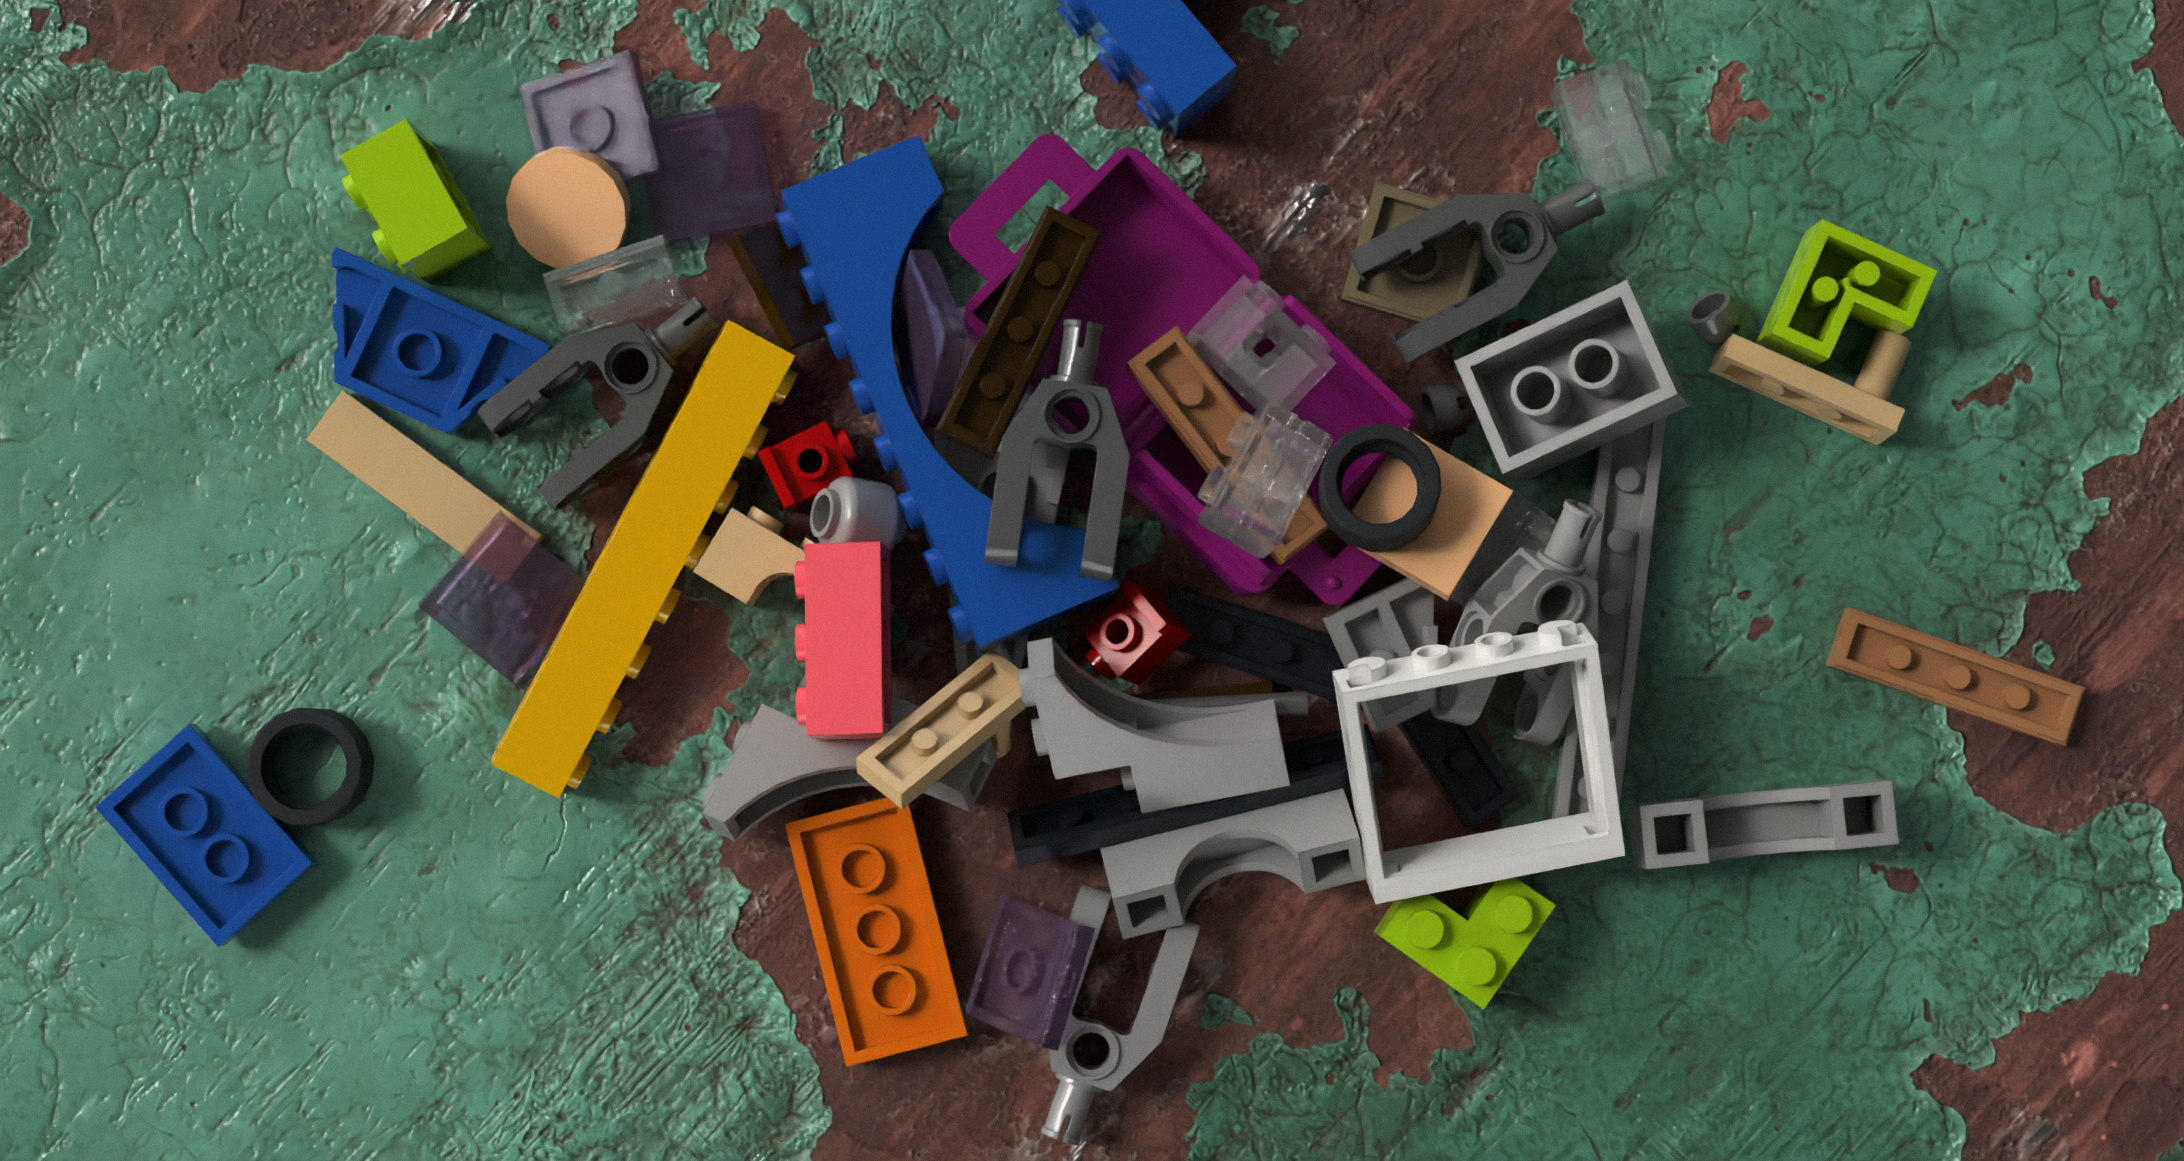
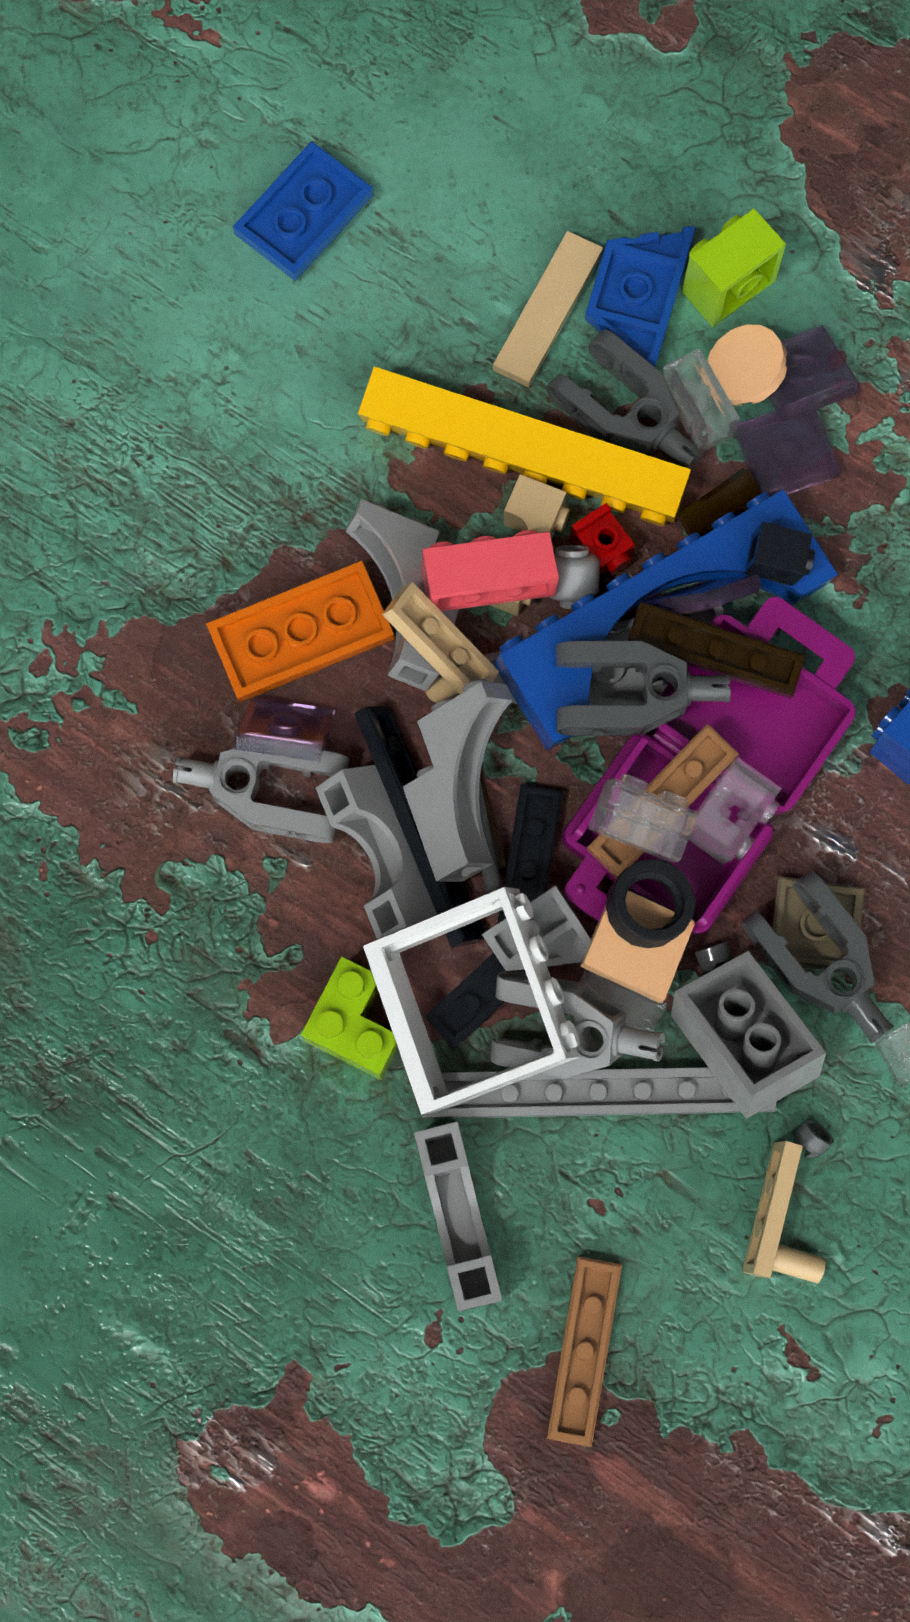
camera: 80 degrees right, 10 degrees down
black tyre [246,708,374,826] -> none
clear purple tile [418,510,586,685] -> none
red brick [1083,579,1192,685] -> none
lime brick [1756,219,1938,367] -> none
none -> black brick [744,522,815,586]

